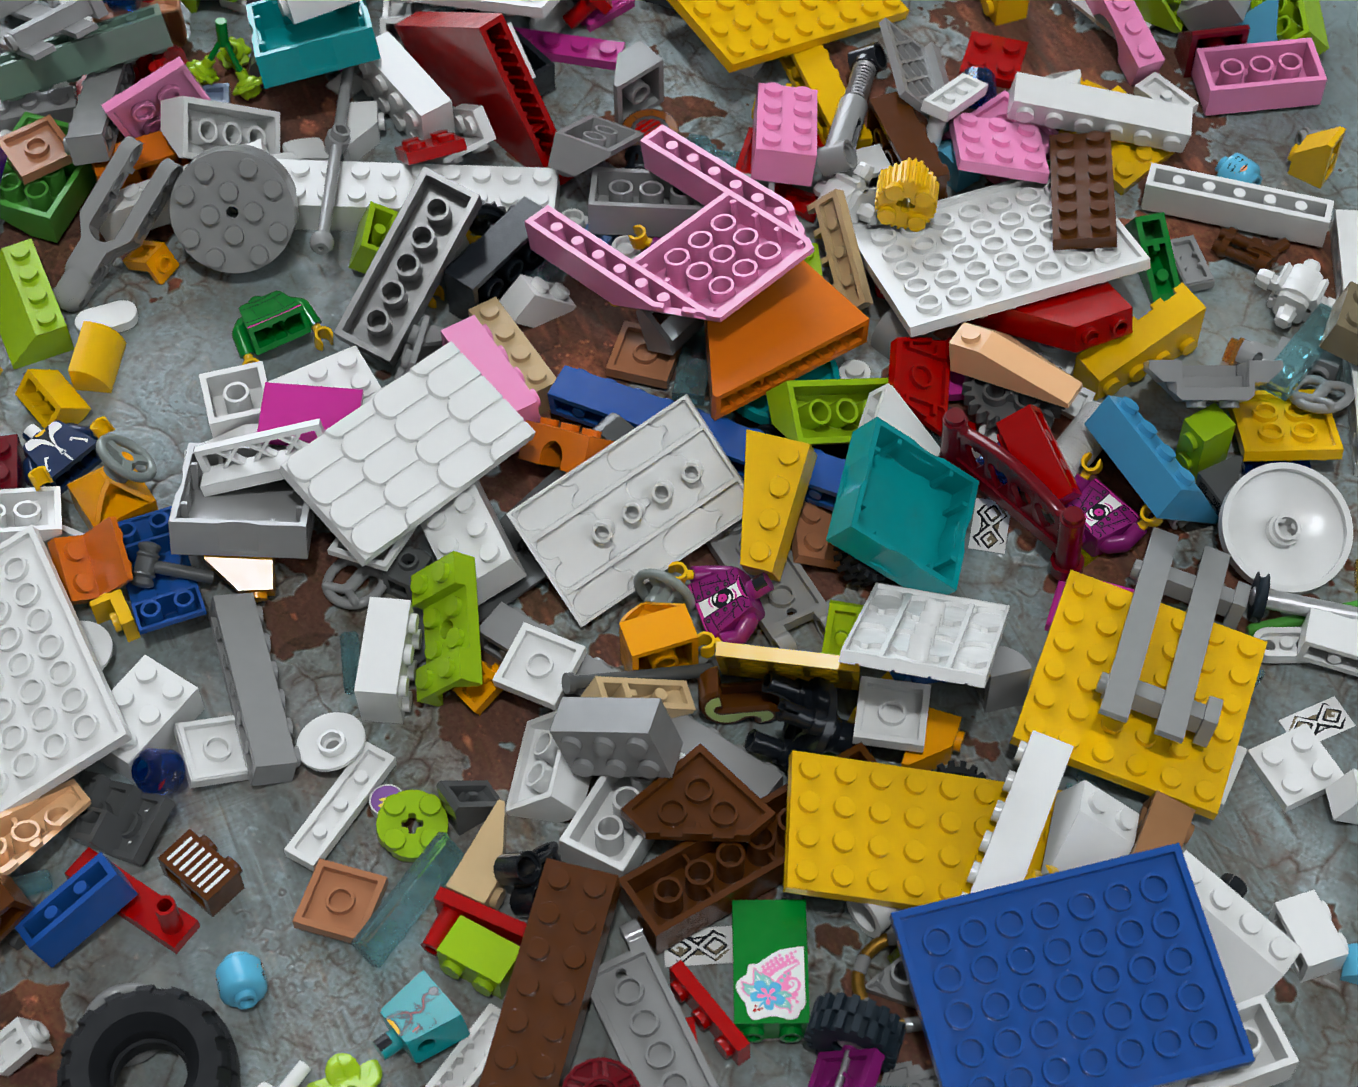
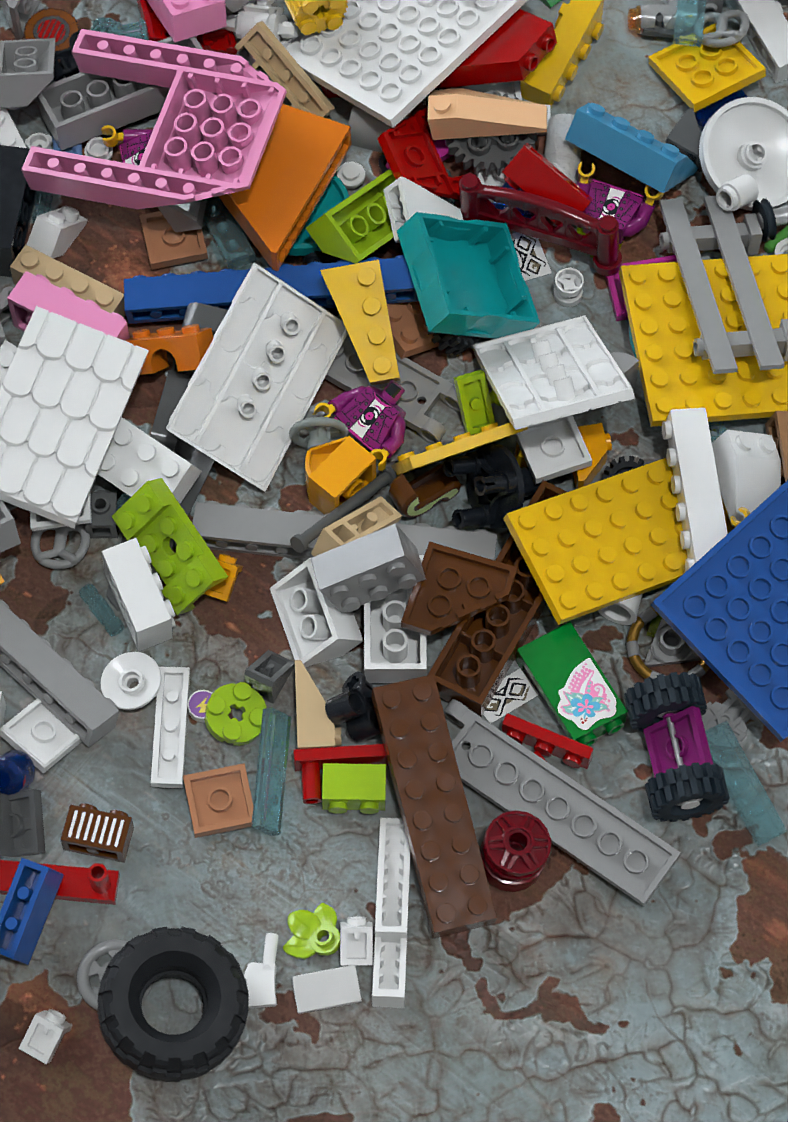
camera: 30 degrees left, 10 degrees up
medium azure head [216,951,267,1009] -> none
teal torso [372,970,471,1063] -> none
white plate [492,622,587,711] -> none
light grey wedge [1144,360,1283,409] -> none
lime brick [1175,403,1236,481] -> none
none -> white wheel [554,268,584,307]
none -> white brick [716,174,759,211]

